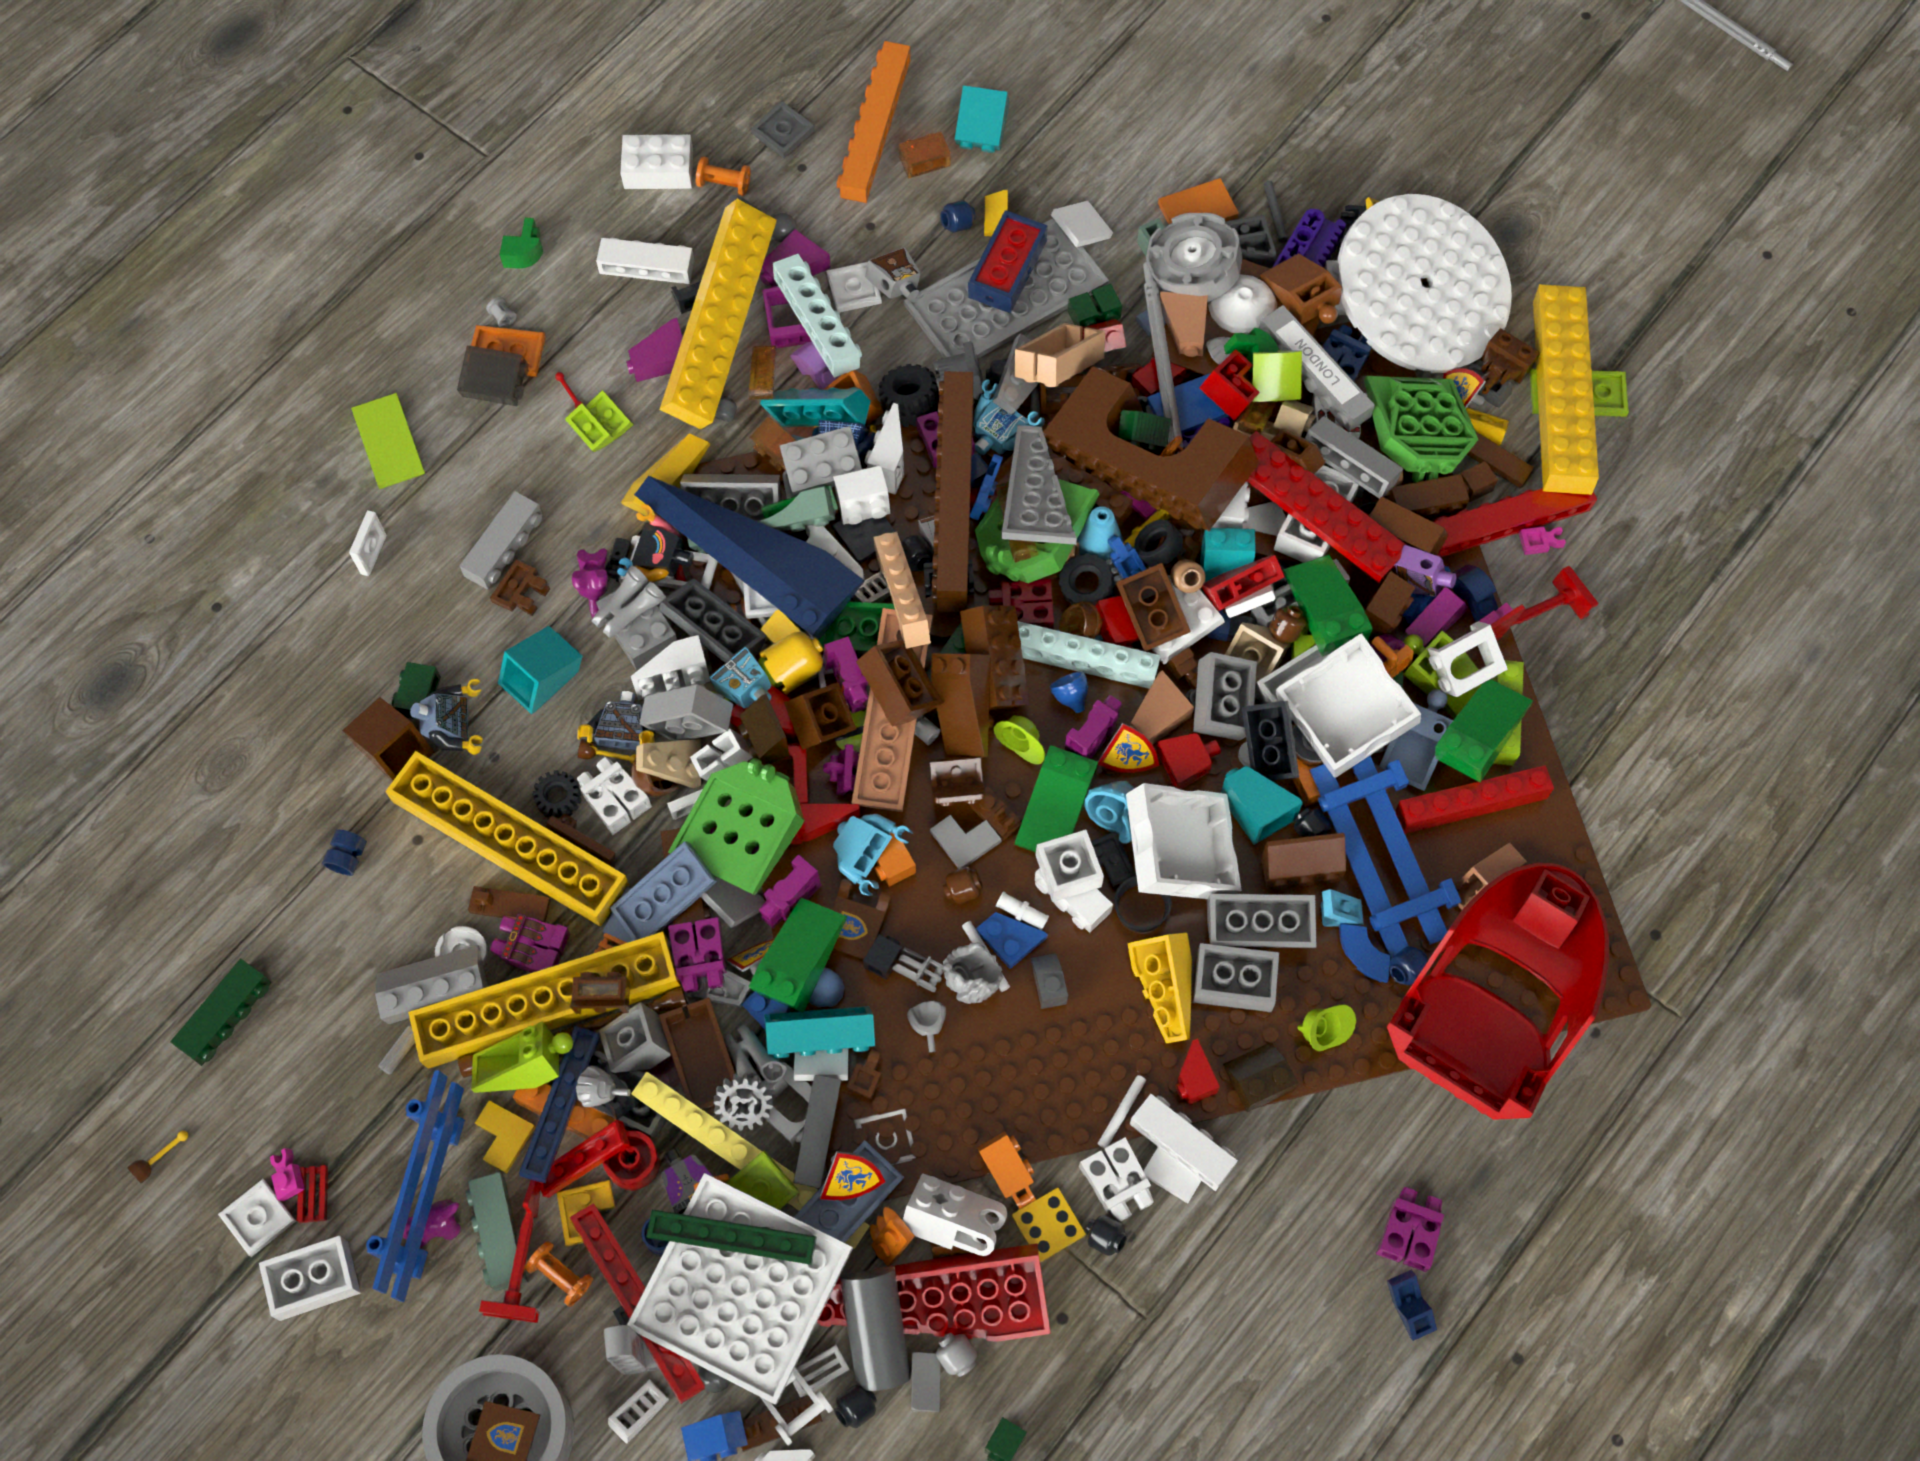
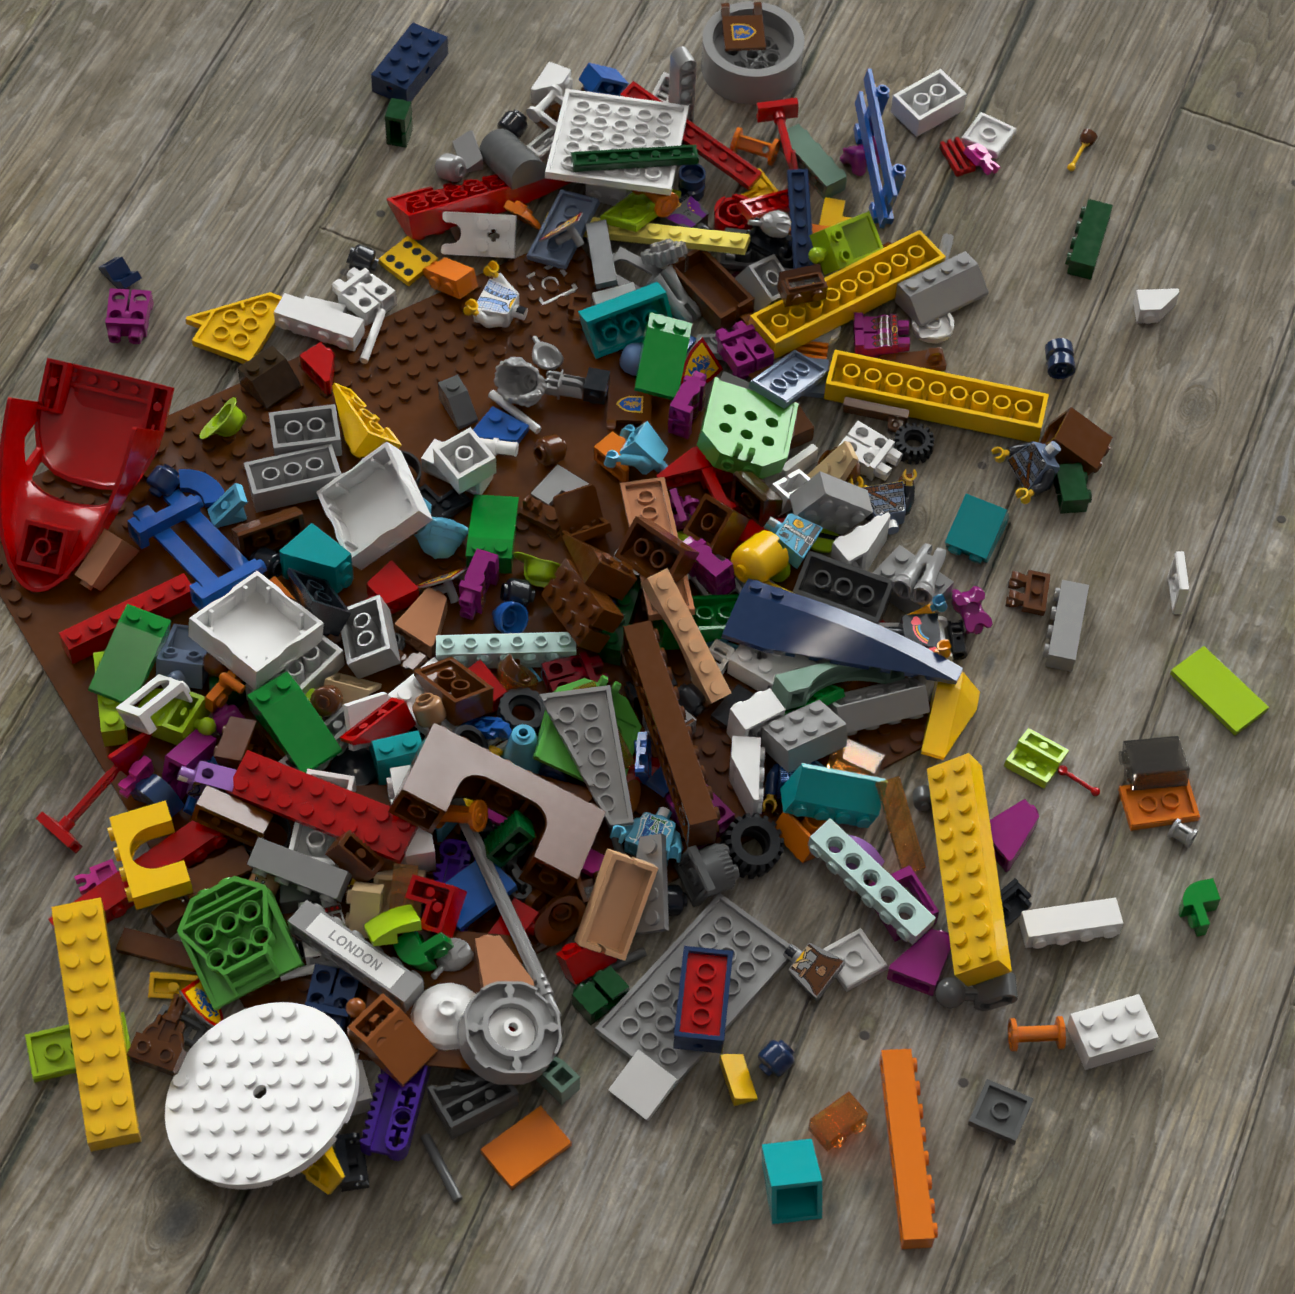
camera: 160 degrees right, 10 degrees down
none -> yellow arch [107,800,194,910]
none -> yellow wing [185,292,282,364]
none -> torso [463,260,528,328]
none -> black head [500,578,535,608]
none -> white slope [1133,289,1179,324]

